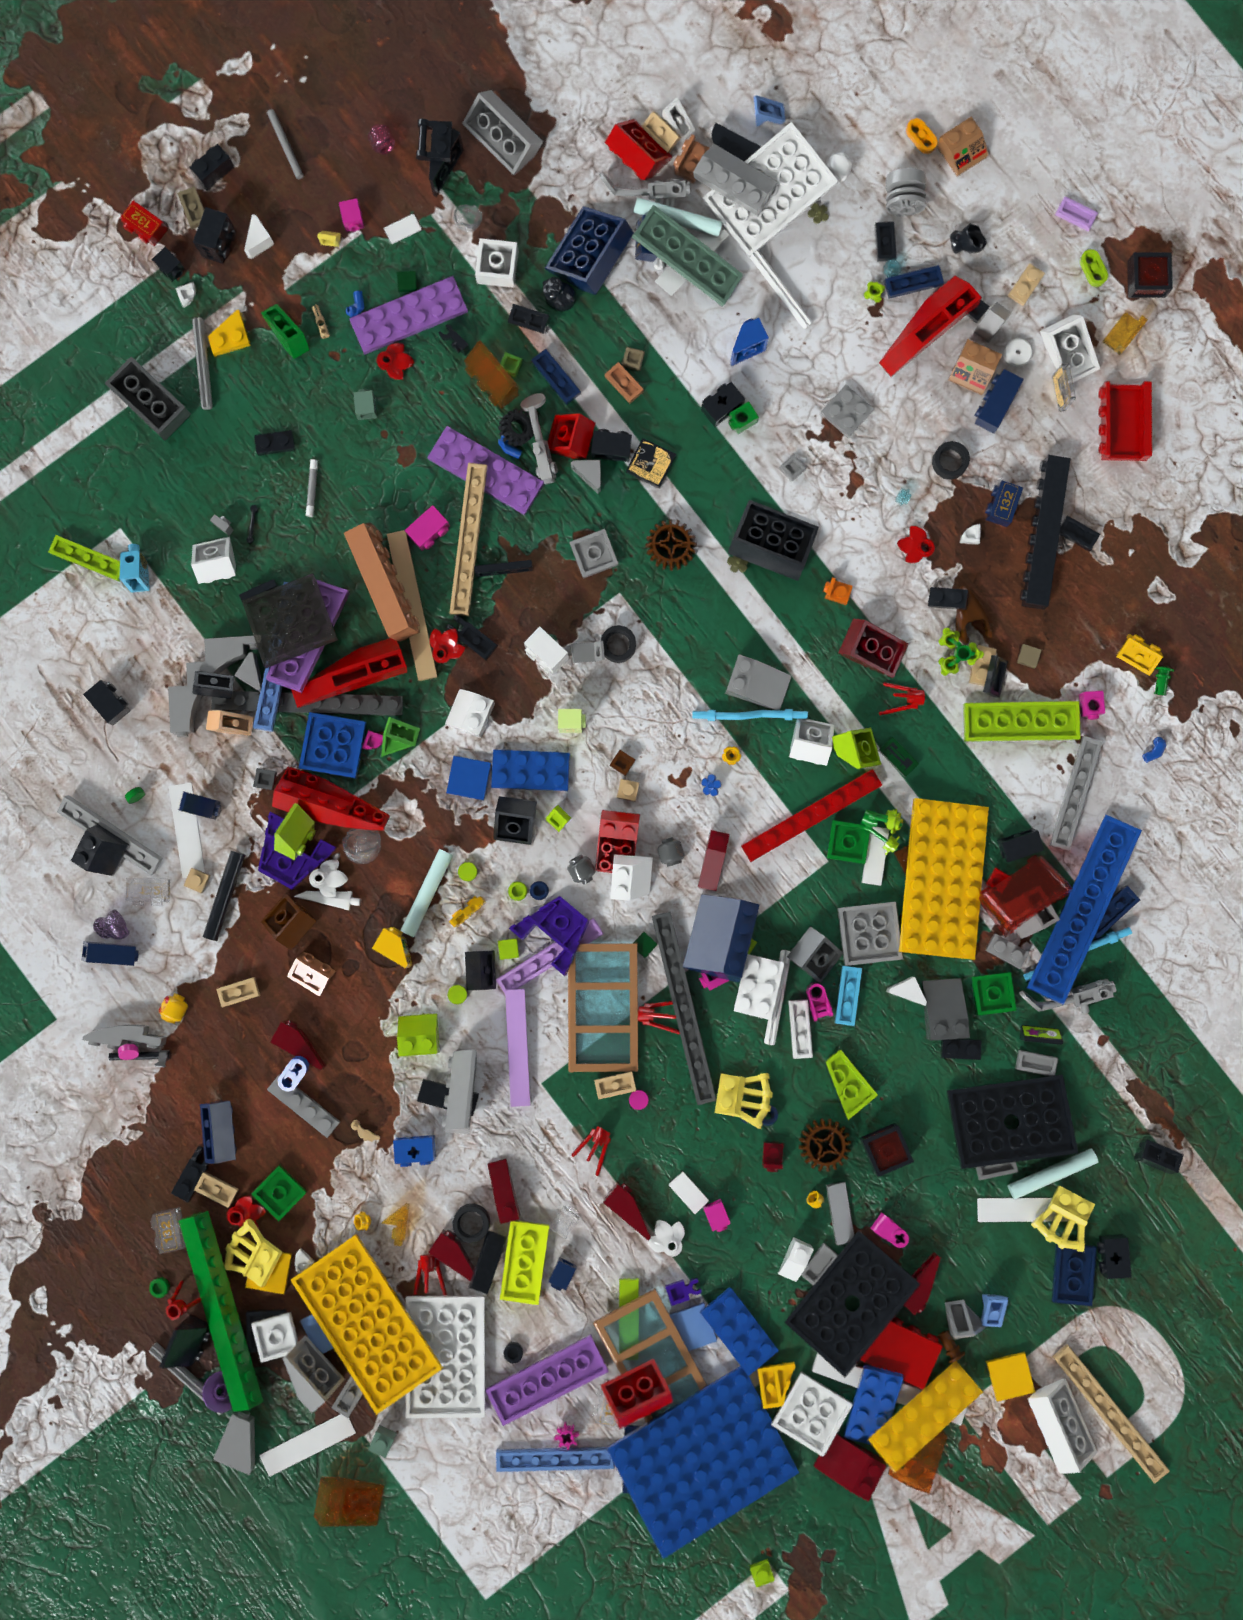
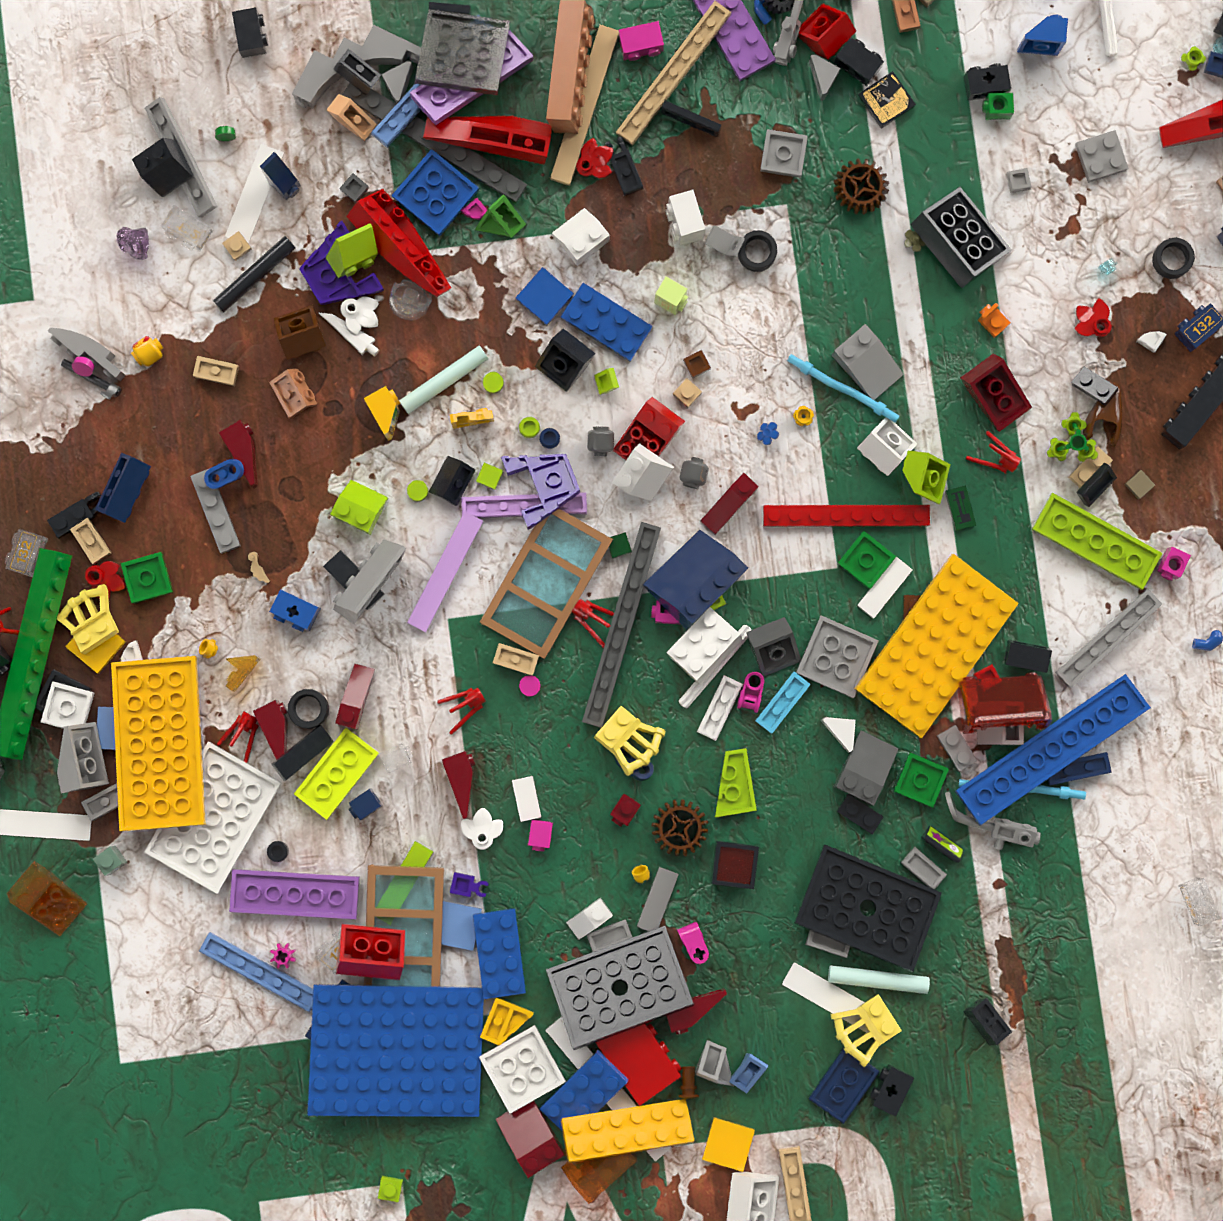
camera: 25 degrees right, 0 degrees up
dark blue slope [81,941,139,966] -> none
plant [861,809,903,855] -> none

